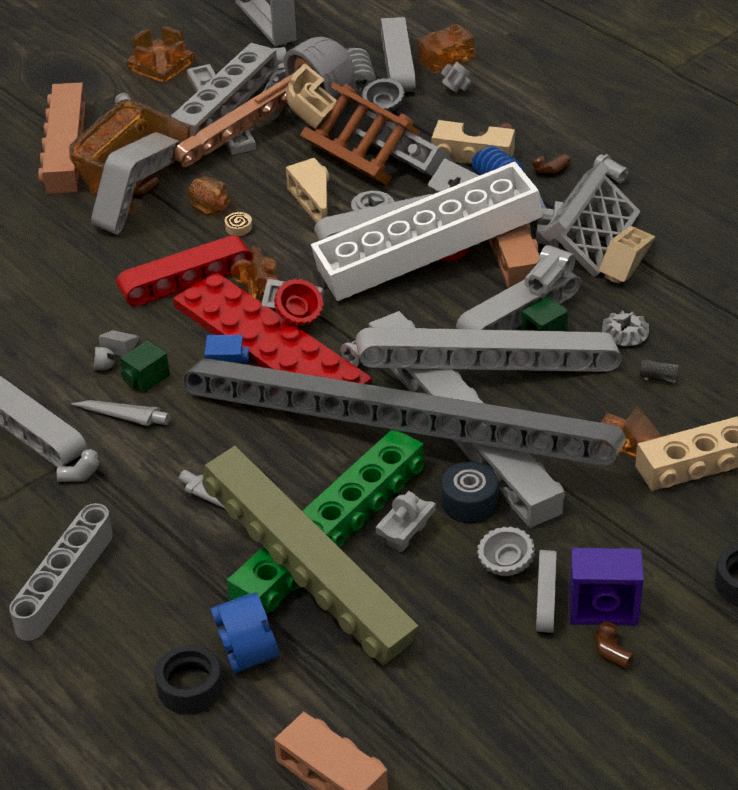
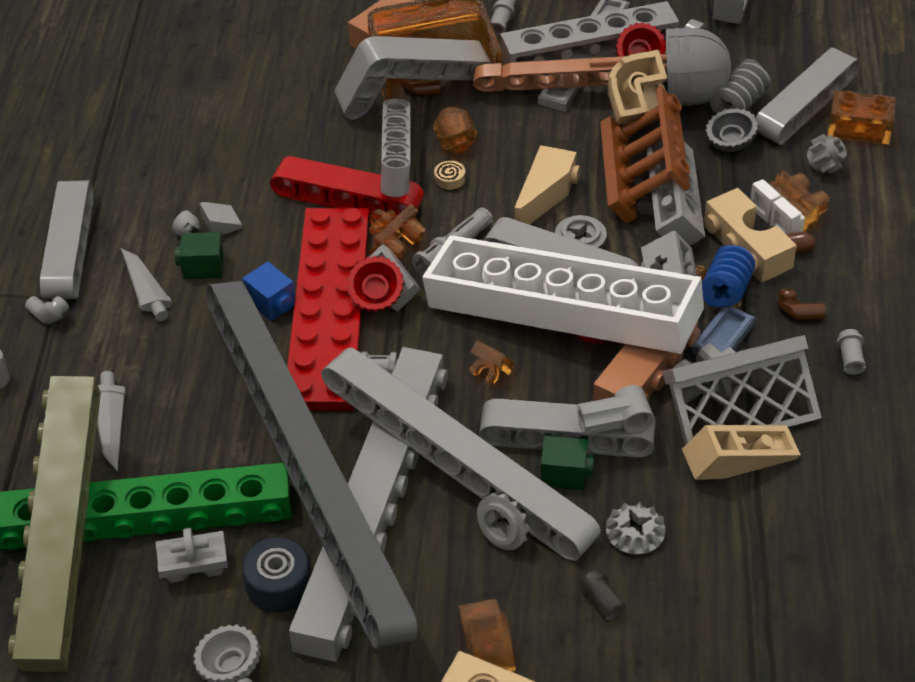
camera: 45 degrees right, 5 degrees up
none -> light grey beam [380,99,410,197]
none -> light grey pin [412,207,493,277]
none -> clear orange tile [470,340,515,385]
none -> light grey gear [477,493,530,550]
none -> red hat [615,22,666,57]
none -> hips [750,170,829,234]

